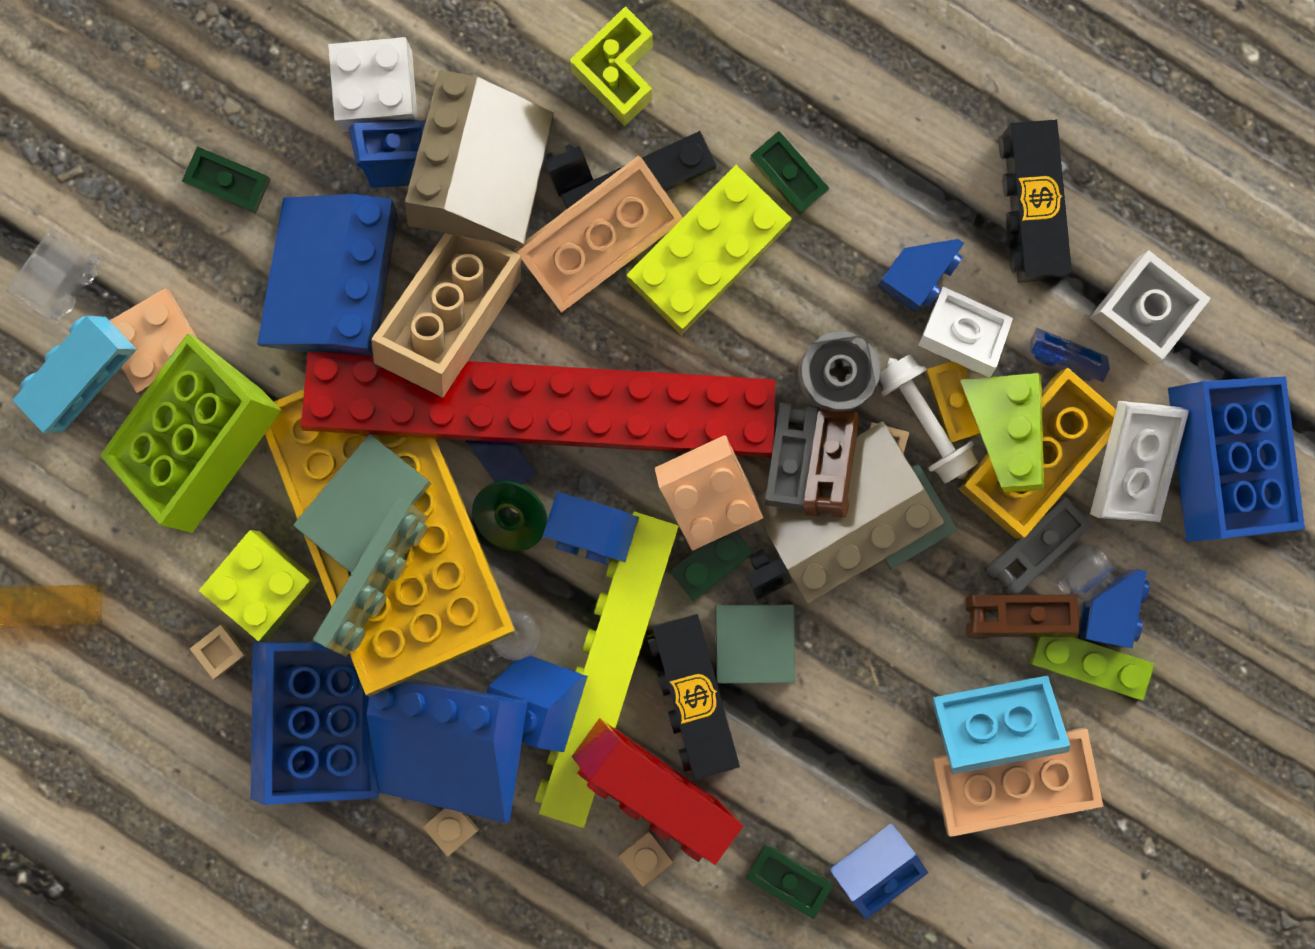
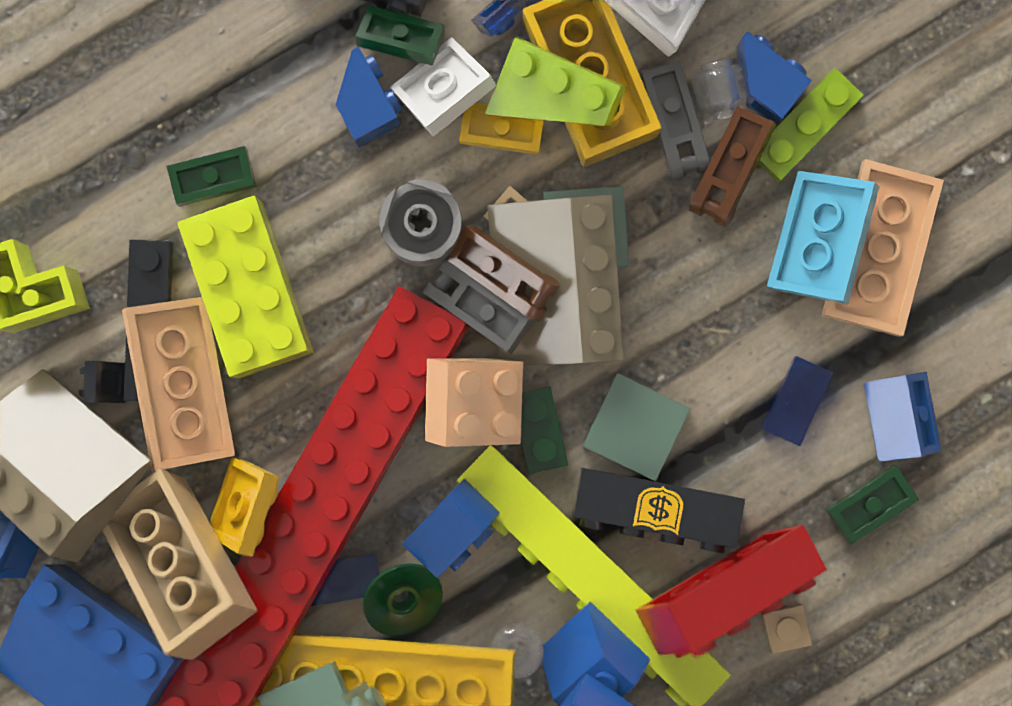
camera: 55 degrees left, 0 degrees up
black tile [746,549,792,600] -> none
white piece [879,354,978,484] -> none
none -> yellow plate [209,457,279,557]
none -> dark green plate [355,5,445,66]
none -> clear blue plate [761,356,833,446]

